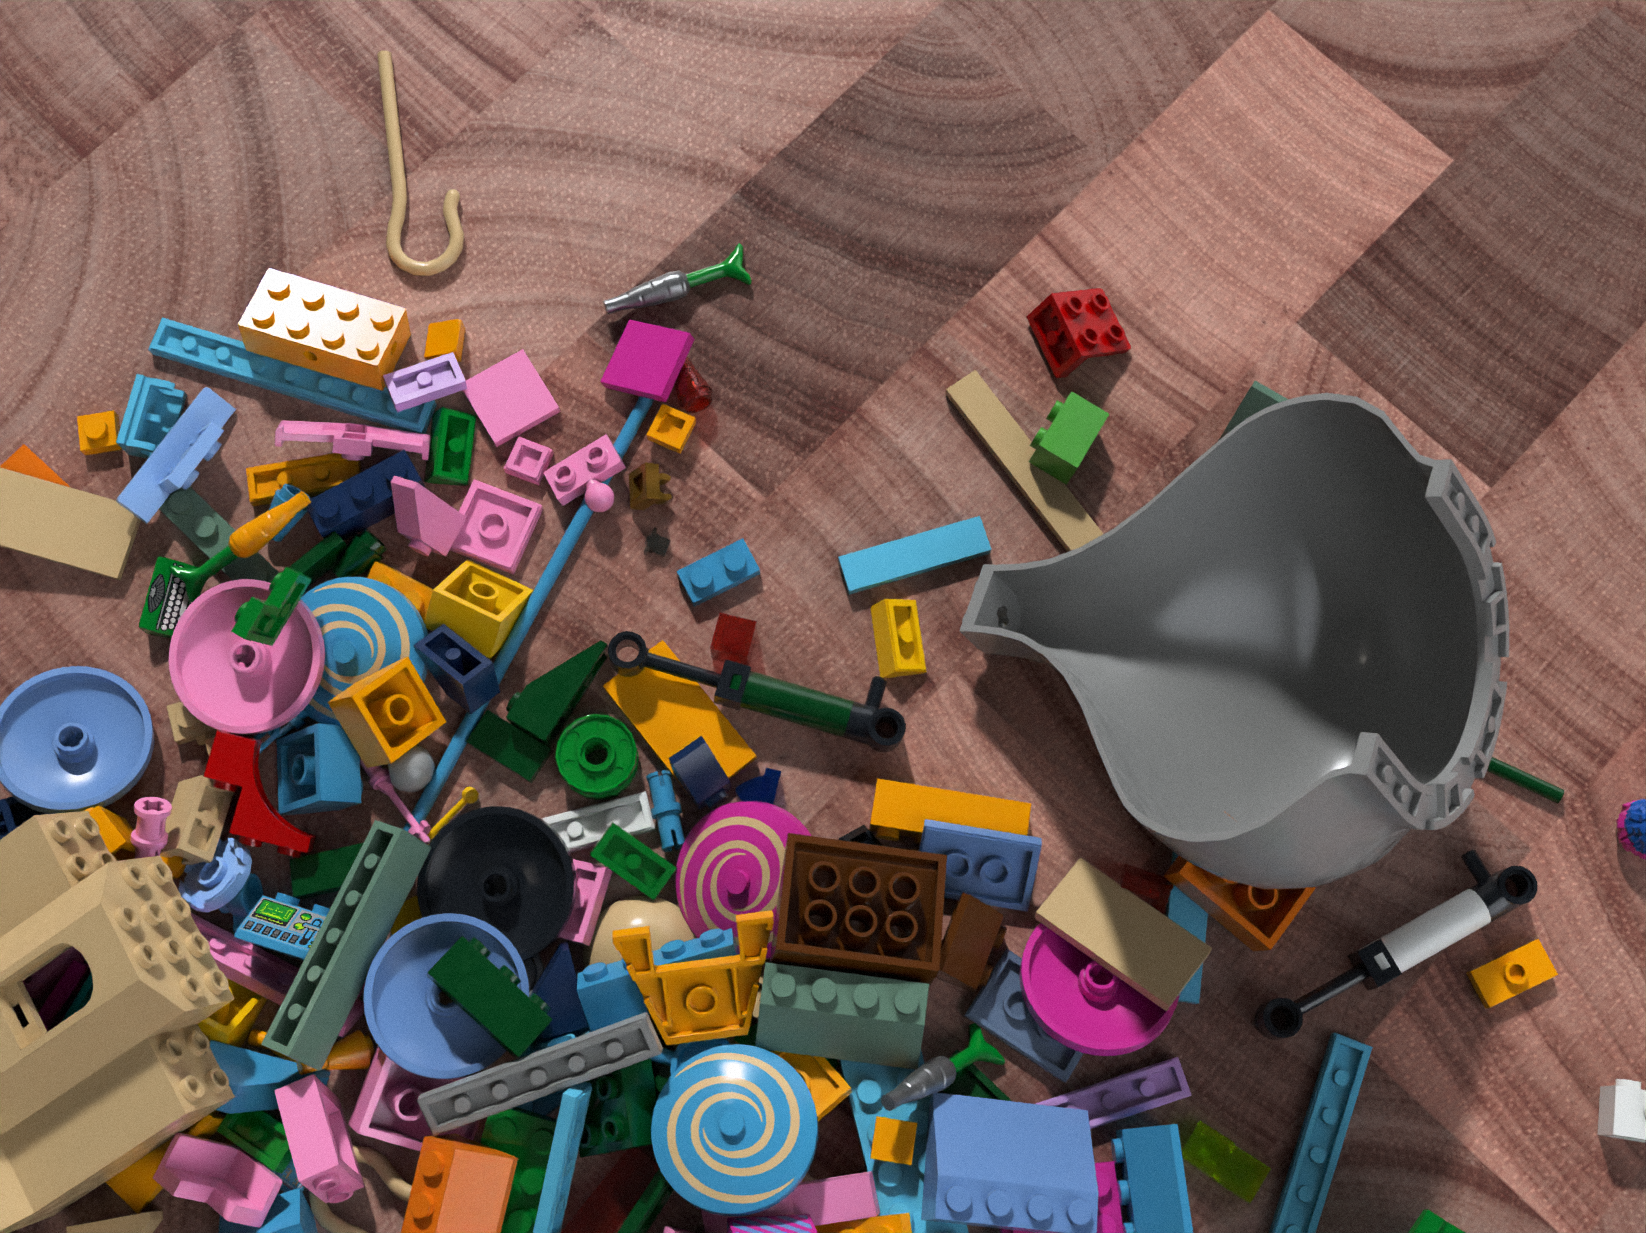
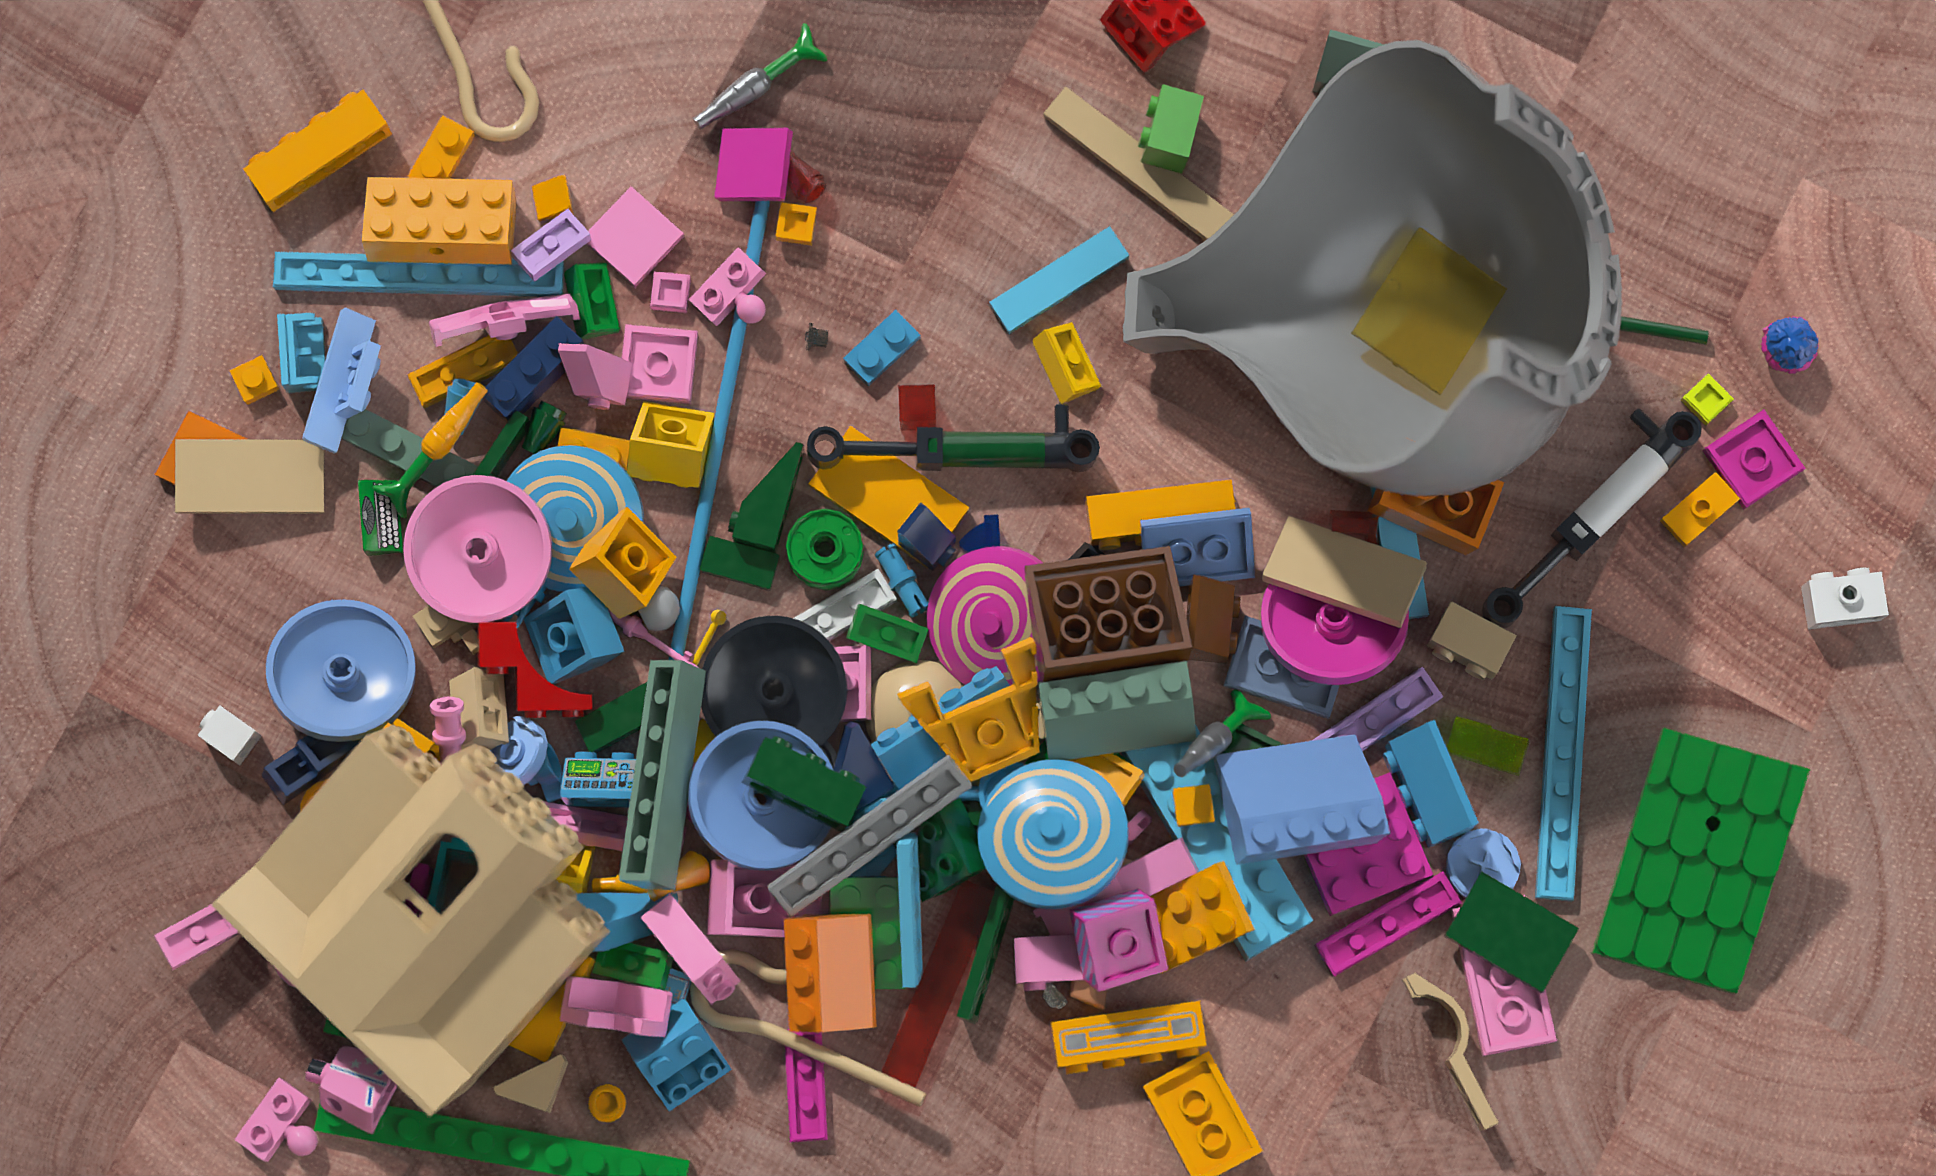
camera: 15 degrees left, 5 degrees up
green plate [231,567,312,646] -> none
dark blue slope [414,624,500,714] -> none
pearl gold tile [629,462,672,511] -> none
none -> light orange brick [243,89,392,212]
none -> light orange plate [407,115,475,179]
none -> bright pink tile [1128,809,1152,844]
none -> clear yellow piece [1351,227,1507,395]
none -> tan brick [1427,601,1517,680]
none -> neon yellow tile [1681,373,1734,426]
none -> dark pink tile [1702,409,1806,510]

